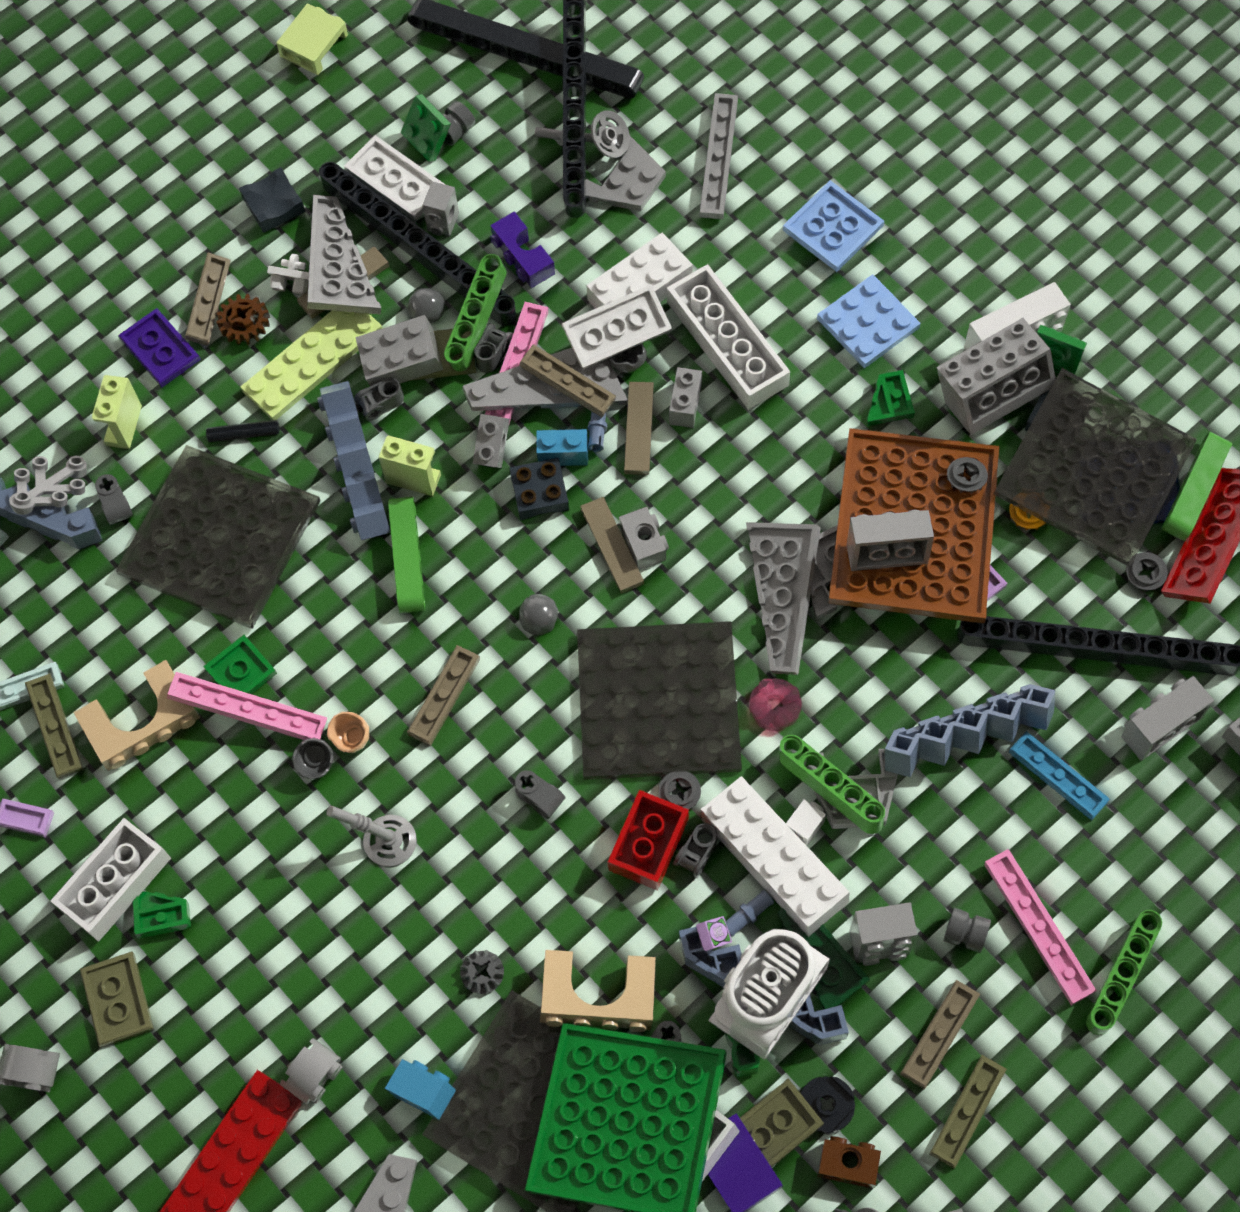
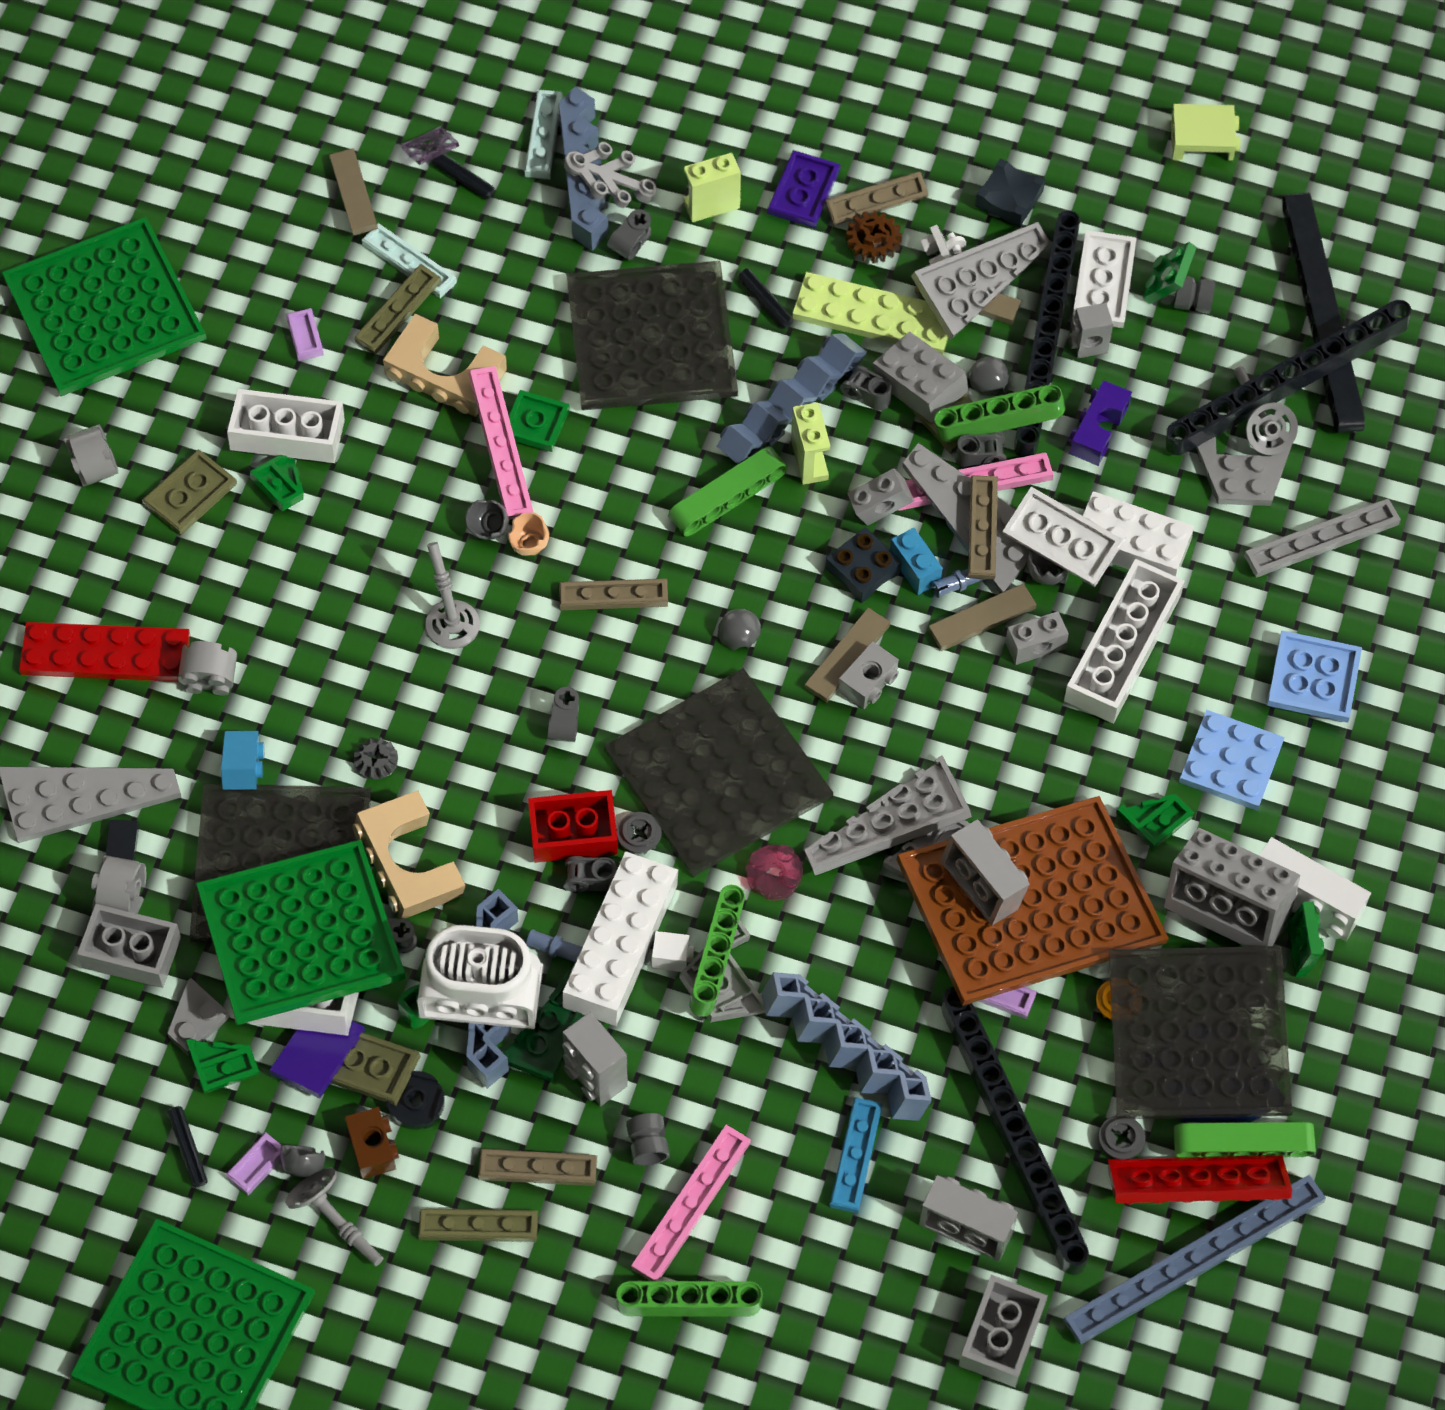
camera: 55 degrees right, 5 degrees down
lavender tile [696,916,732,951] -> none
dark grey gear [947,457,988,494] -> none

